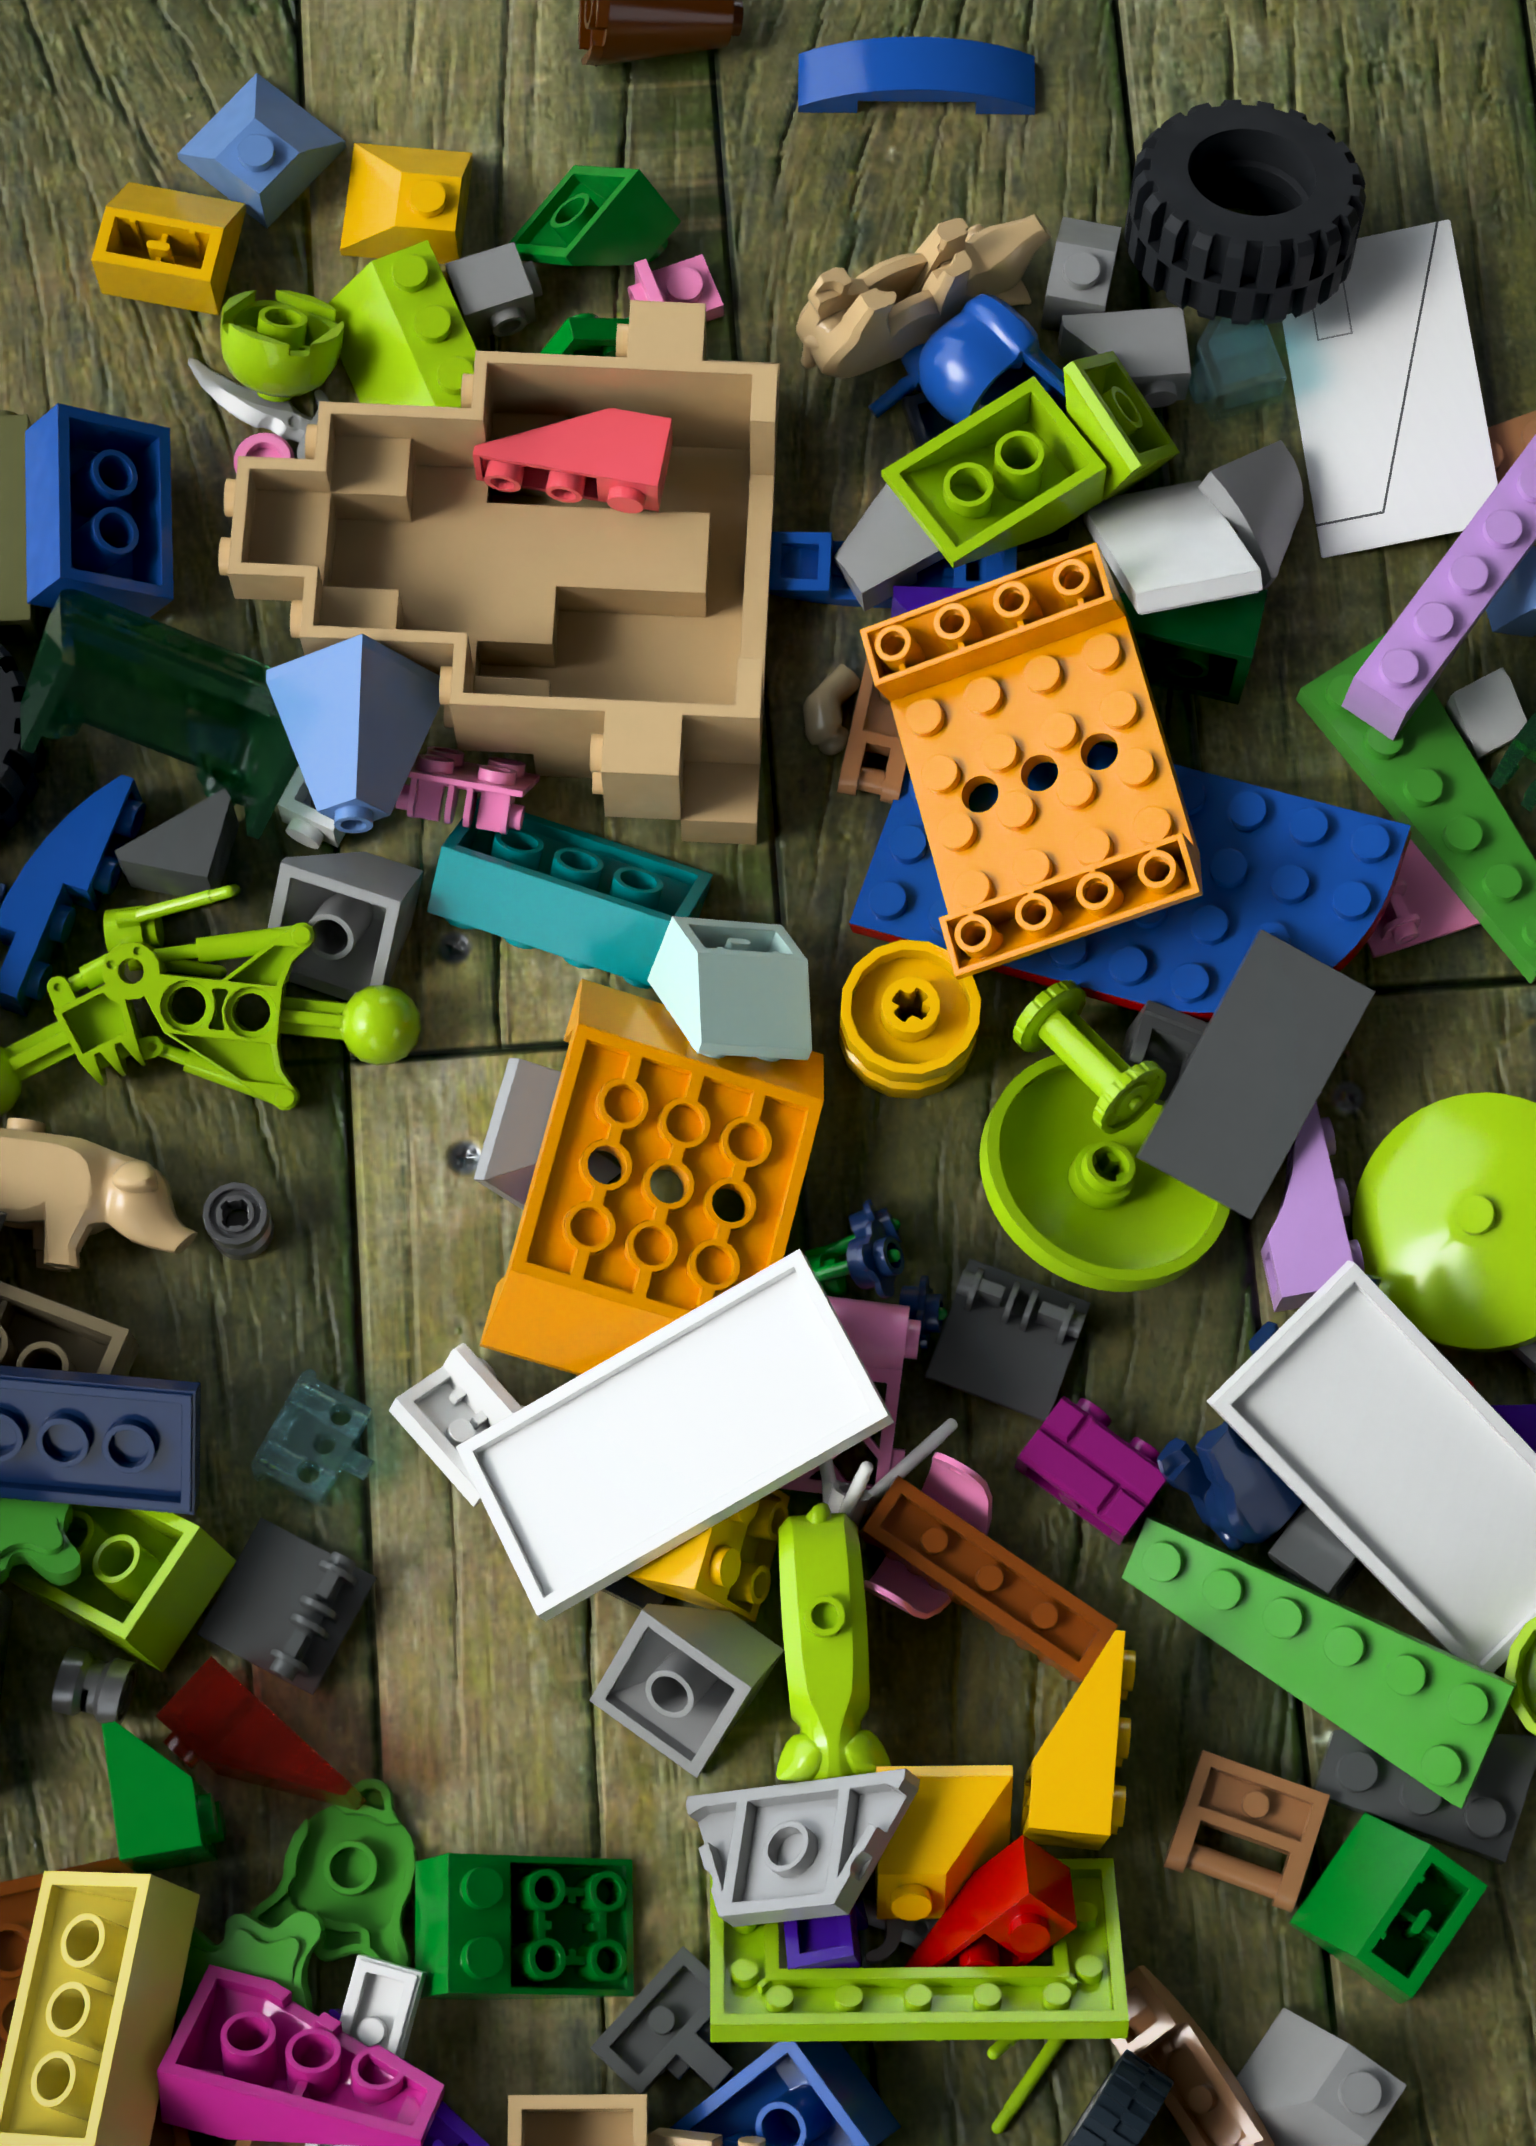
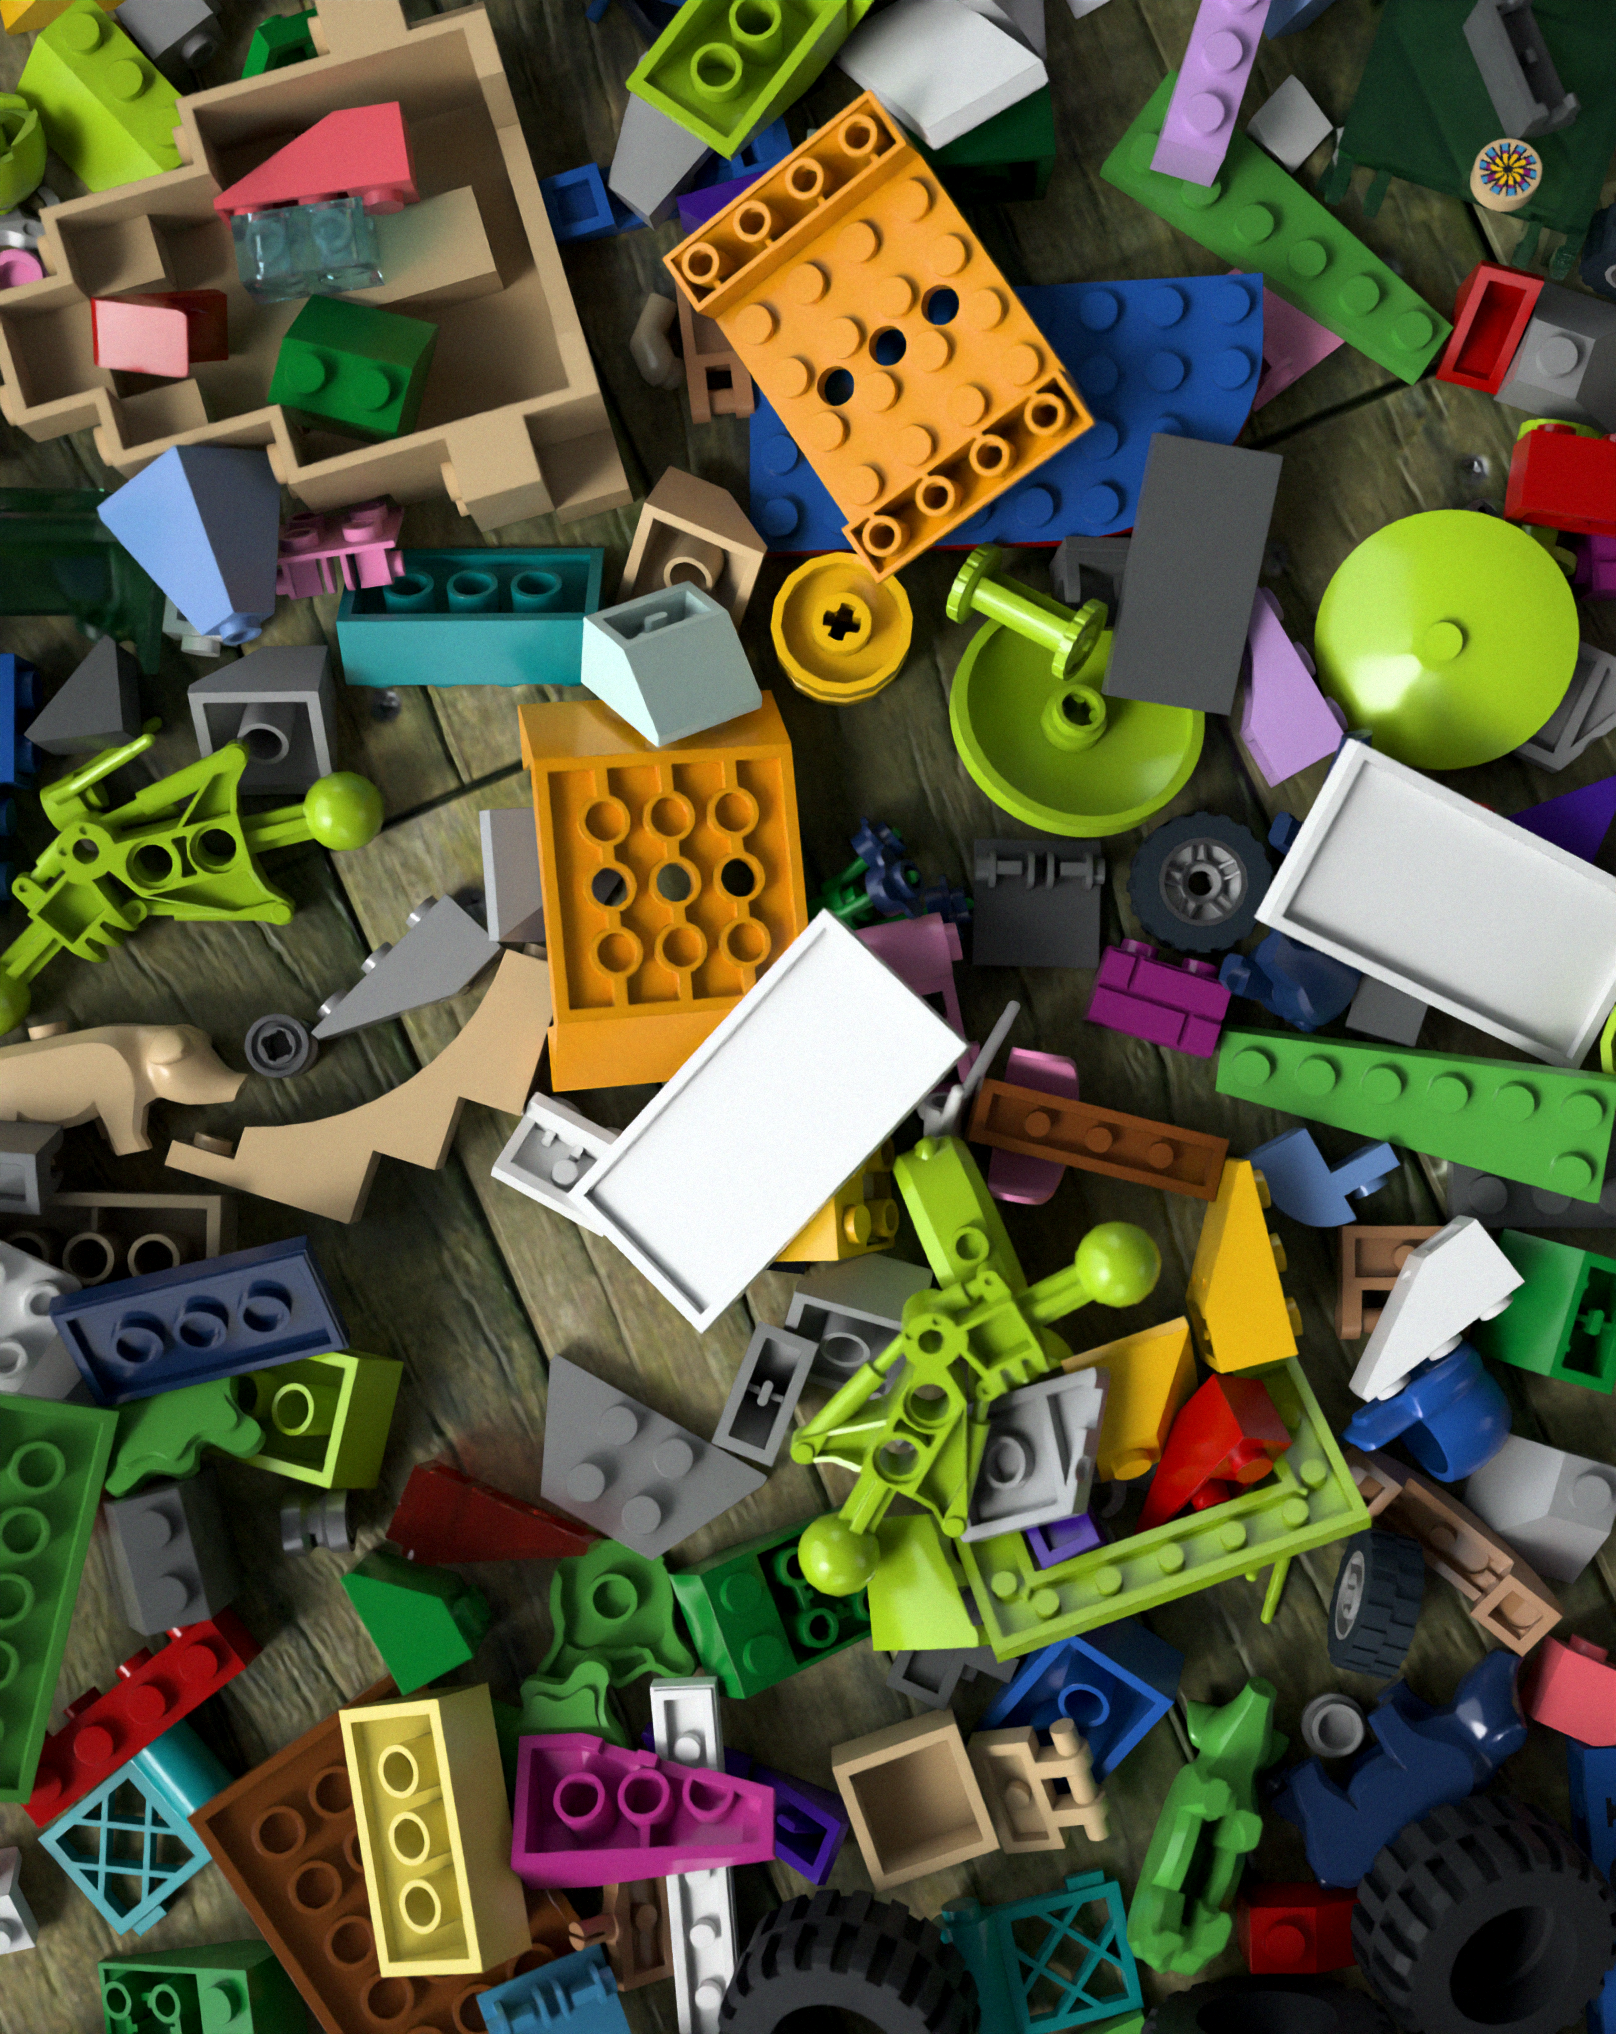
camera: 15 degrees left, 15 degrees up
dark grey hinge [197,1518,377,1695] -> none
clear light blue piece [251,1369,375,1507] -> none
none -> slope [91,289,229,378]
none -> tan arch [164,942,554,1224]
none -> clear light blue brick [230,196,385,305]
none -> green slope [267,294,440,445]
none -> light grey slope [311,893,508,1040]
none -> light grey wing [540,1353,768,1561]
none -> tan slope [615,466,768,635]
none -> light grey slope [711,1321,819,1467]
none -> lime piece [790,1221,1161,1597]
none -> lime slope [867,1513,991,1651]
none -> black wheel [1126,812,1273,955]
none -> medium blue brick [1239,1127,1400,1227]
none -> blue piece [1338,1339,1512,1482]
none -> white slope [1349,1215,1525,1402]

